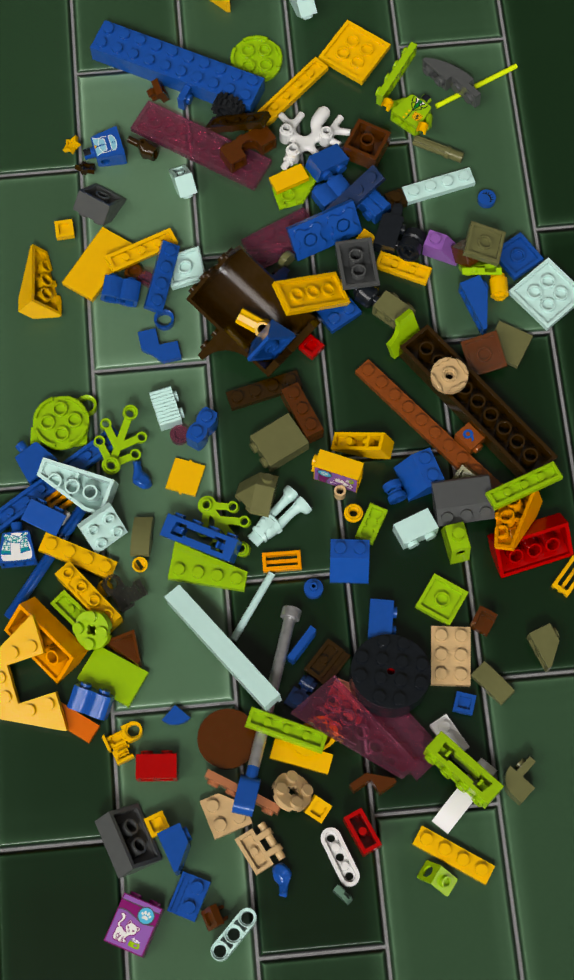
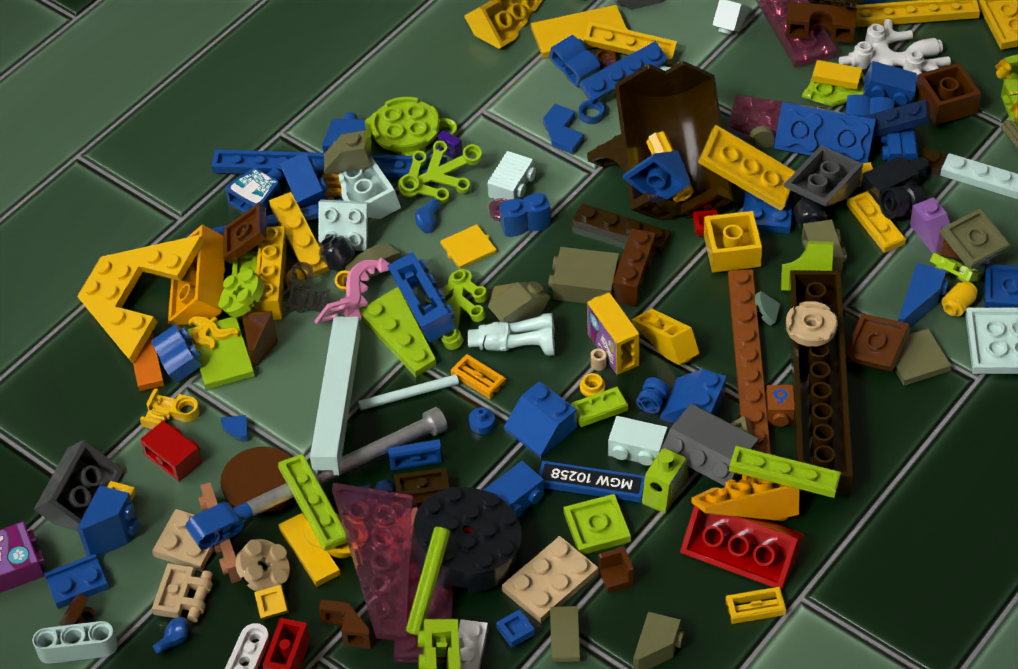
camera: 45 degrees right, 20 degrees down
none -> yellow piece [188,316,239,351]
none -> reddish brown plate [223,202,267,264]
none -> bright pink piece [315,258,390,324]
none -> black head [319,234,355,271]
none -> olive slope [324,129,371,175]
none -> lime axle [406,526,450,635]
none -> dark purple tile [438,130,463,159]
none -> tile [539,461,645,503]
none -> yellow brick [704,211,762,272]
none -> sand green tile [755,291,780,326]

